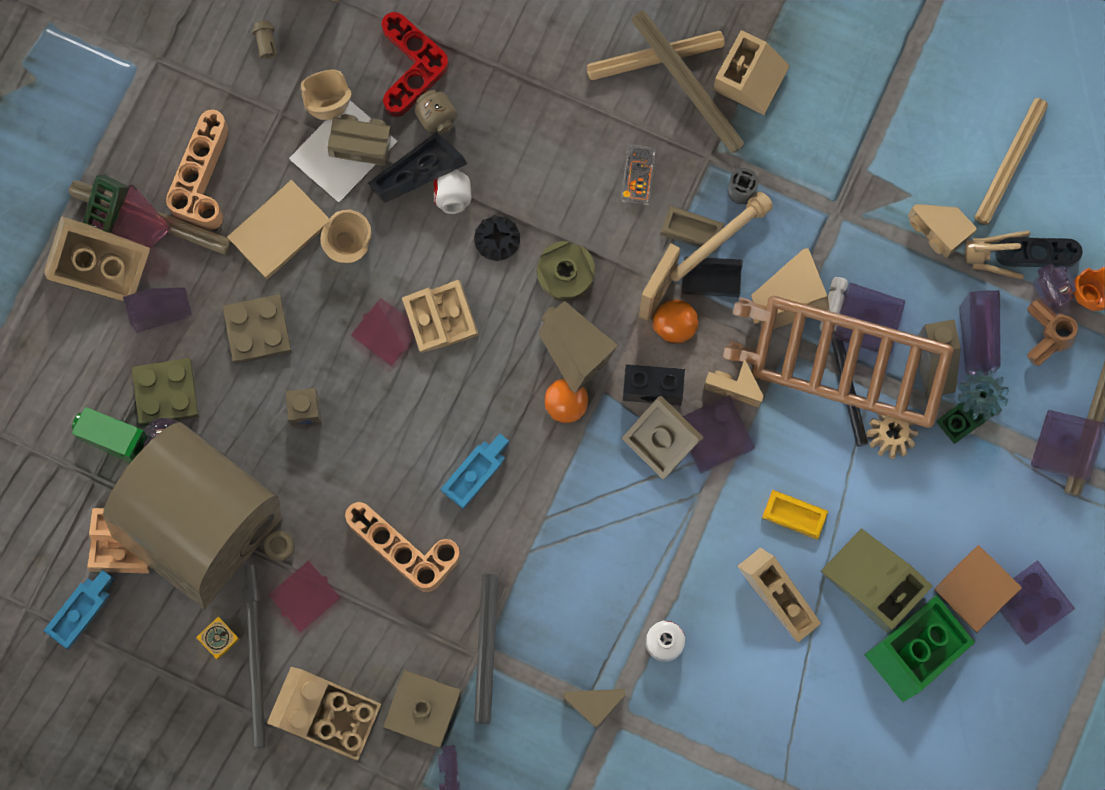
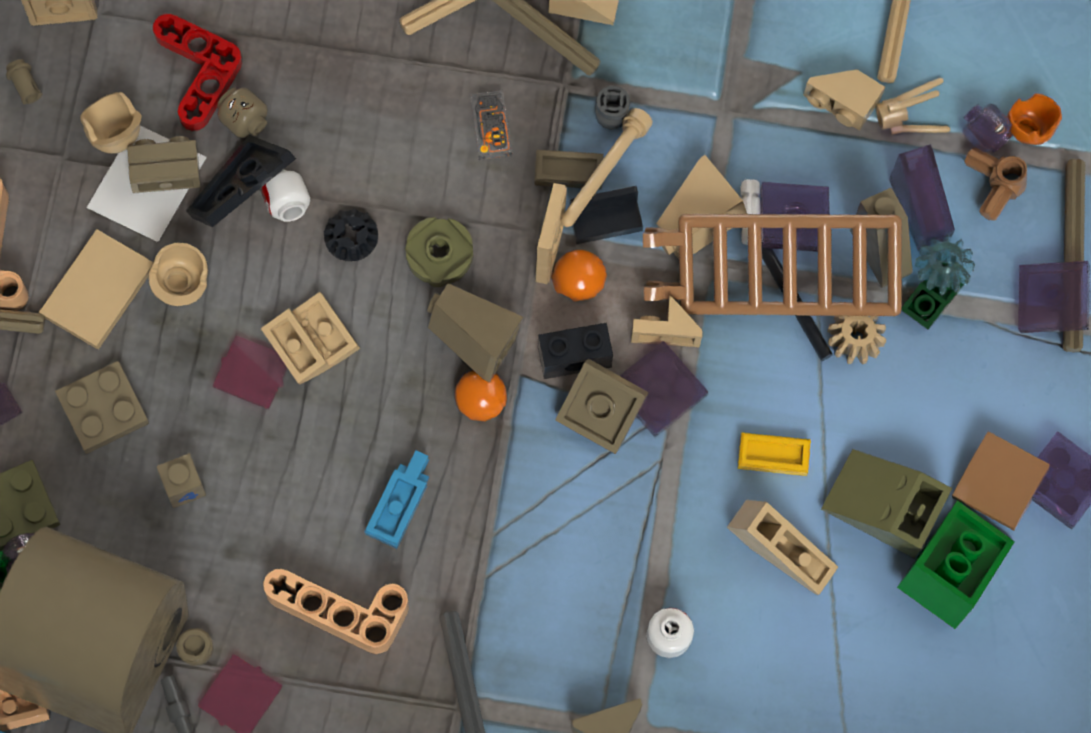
camera: 20 degrees left, 5 degrees down
black beam [995,237,1083,268] -> none

